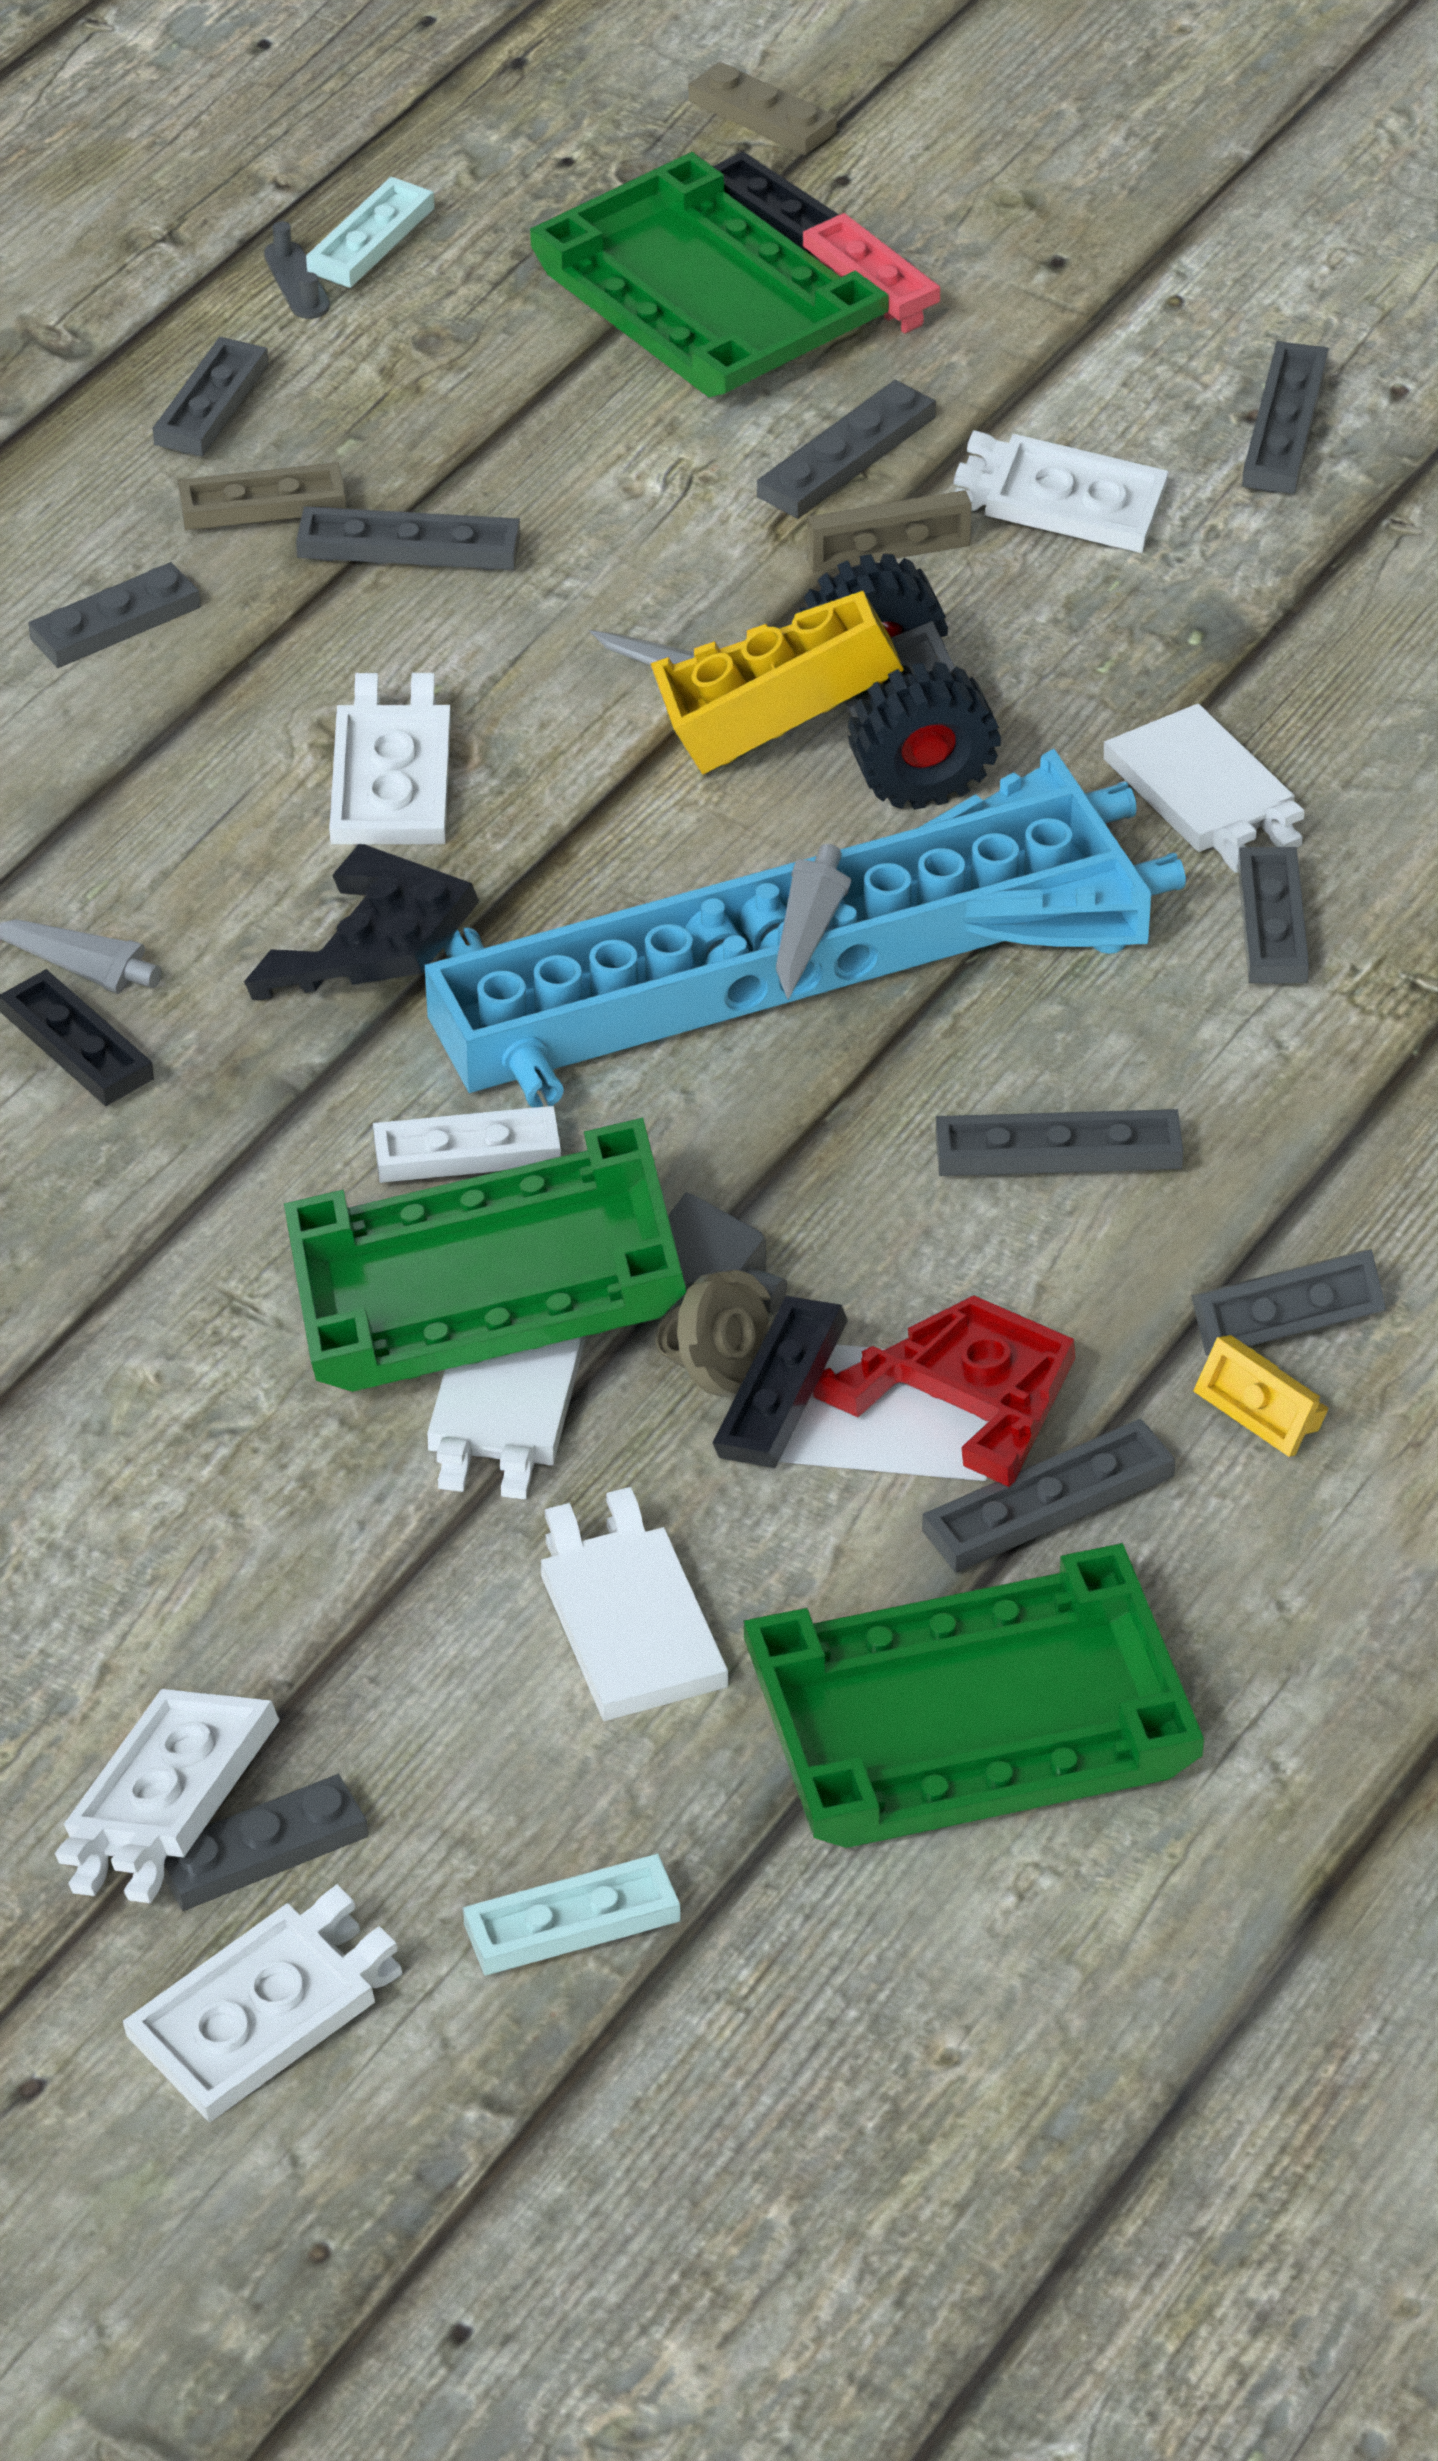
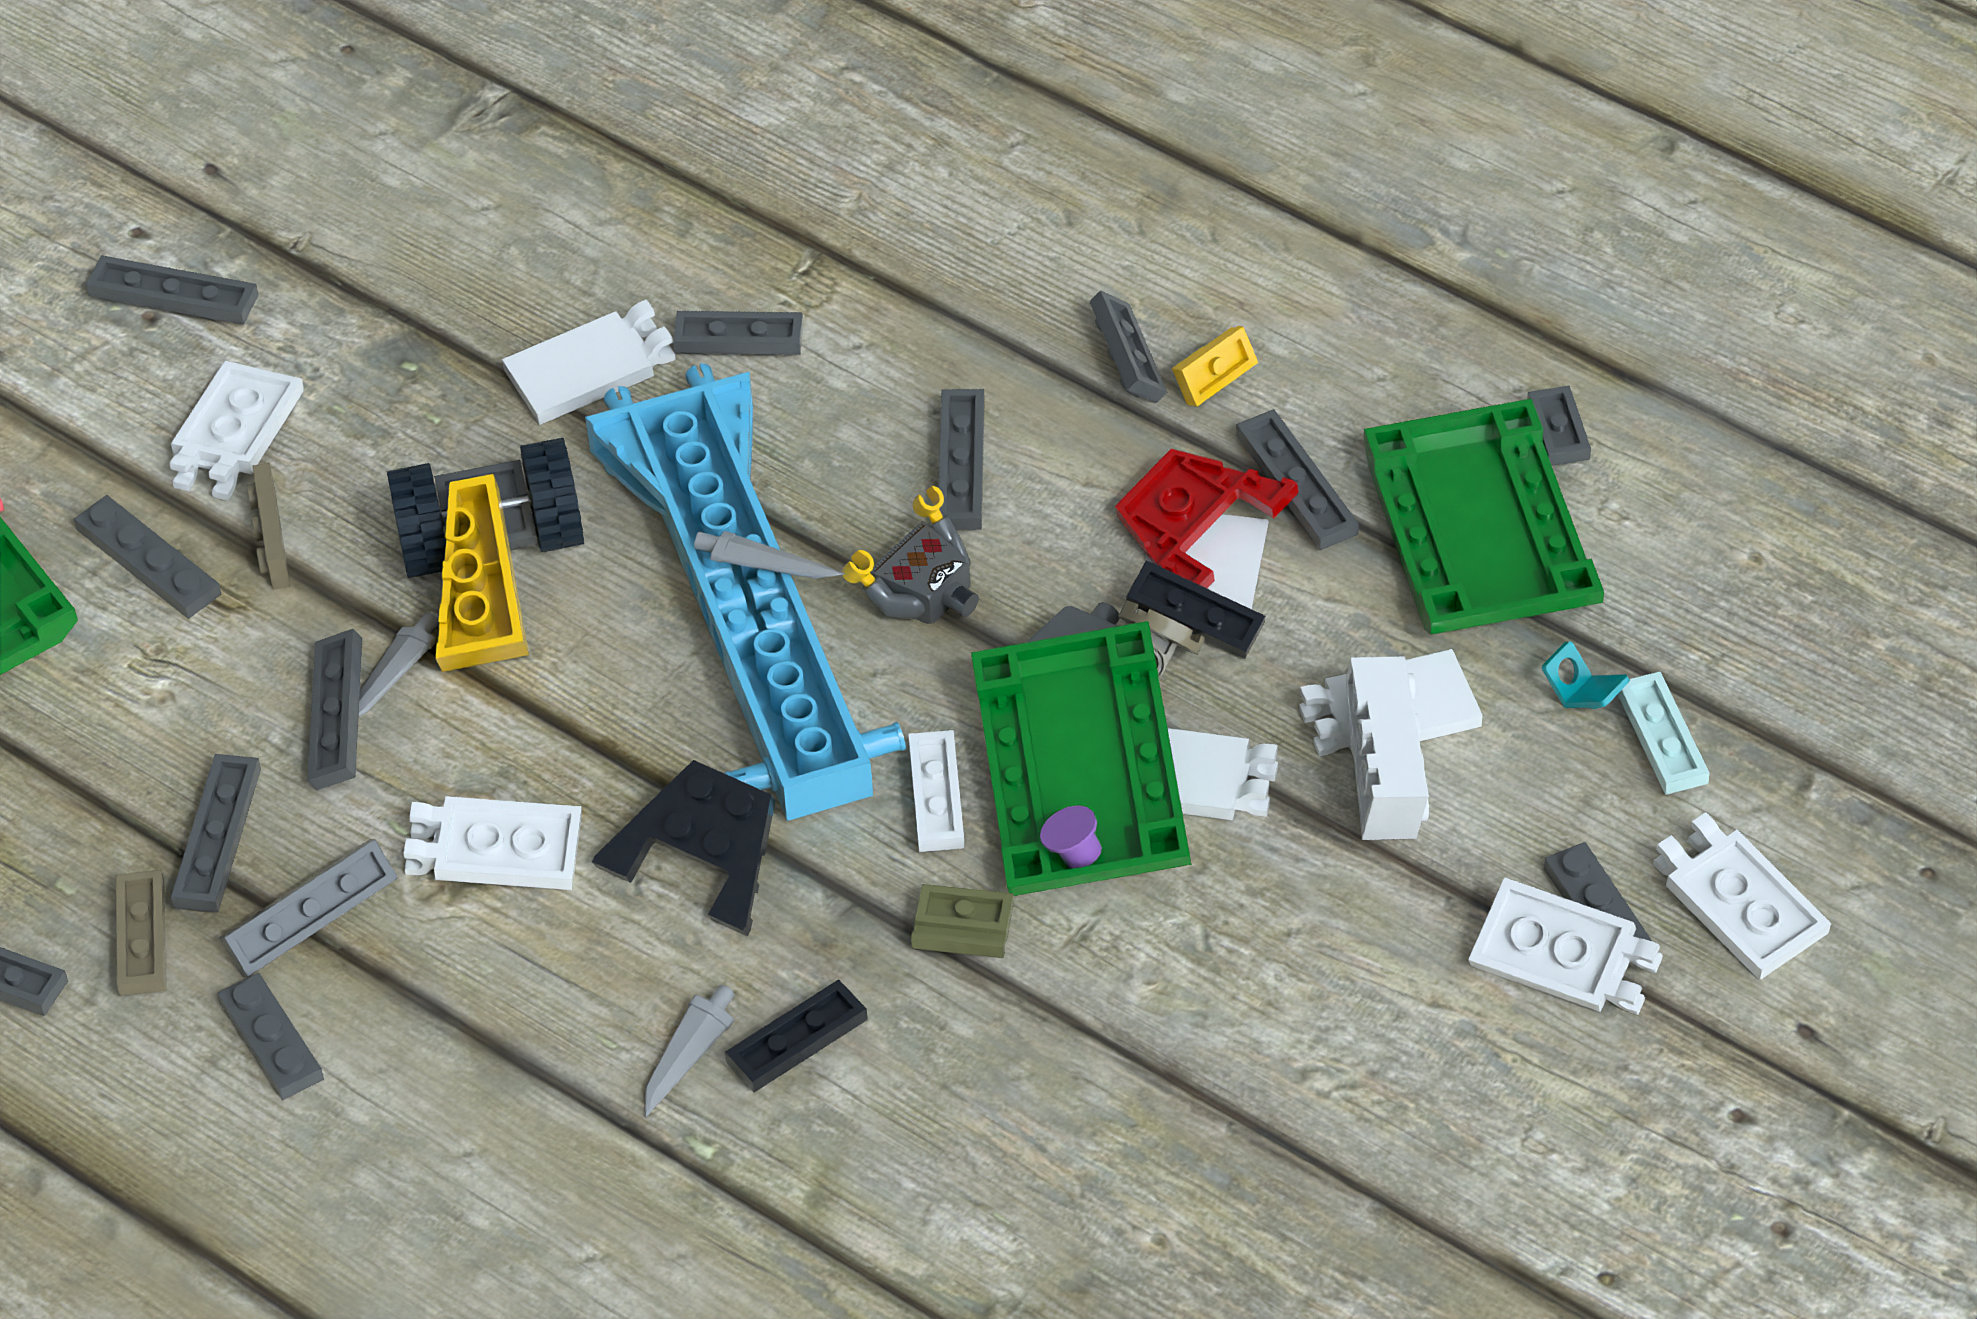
camera: 85 degrees left, 5 degrees up
none -> plate [219,839,398,977]
none -> dark grey plate [307,629,362,791]
none -> dark grey torso [842,486,979,624]
none -> olive plate [911,884,1014,958]
none -> medium lavender piece [1040,805,1102,869]
none -> white wedge [1345,656,1429,840]
none -> dark grey plate [1527,385,1591,466]
none -> teal bracket [1542,641,1630,709]

